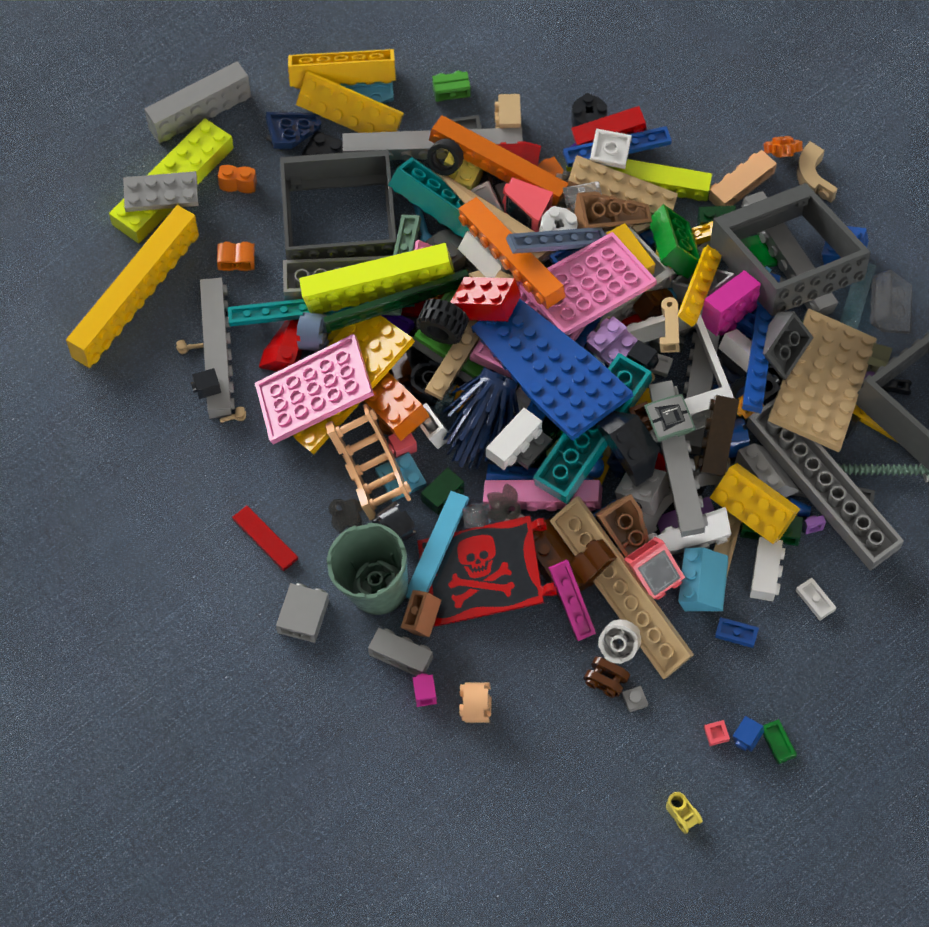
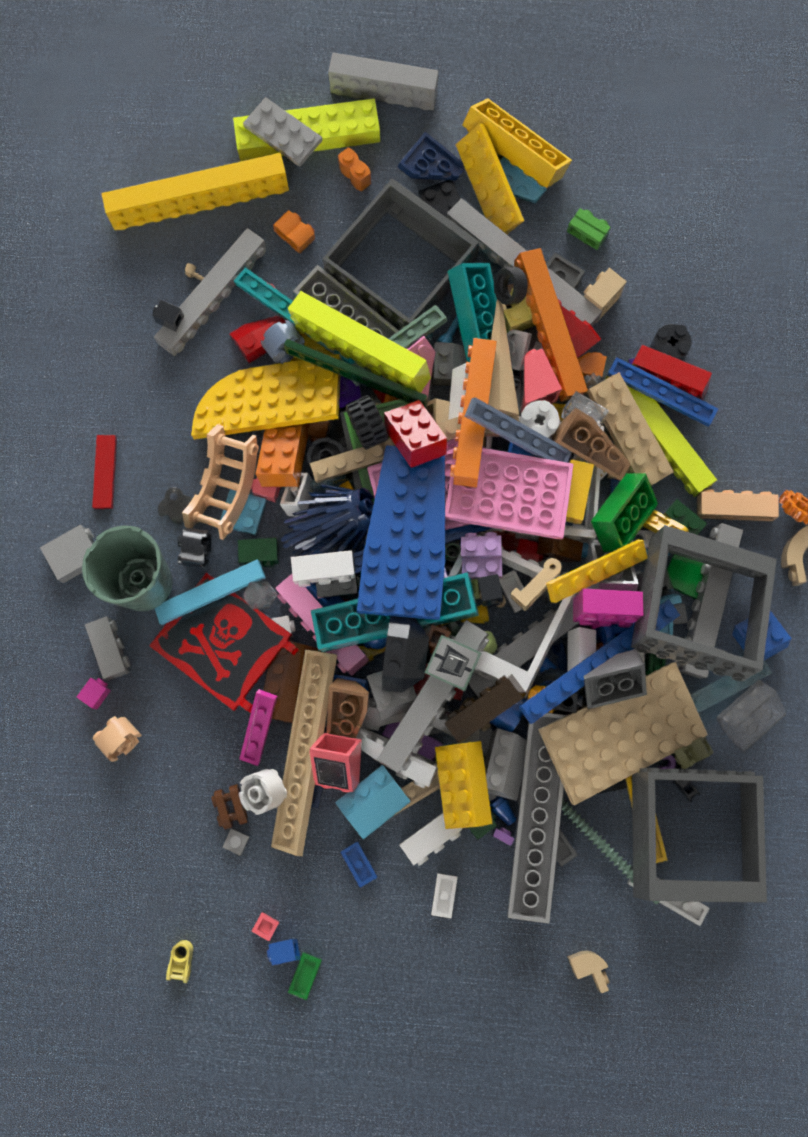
camera: 45 degrees right, 15 degrees up
tan hand [220,407,246,423] -> none
bright pink plate [255,334,374,445] -> none
nougat brick [401,590,442,638] -> none
clear smoke plate [487,484,521,521] -> none
reddish brown brick [571,539,617,584] -> none
white tile [590,129,632,169] -> none

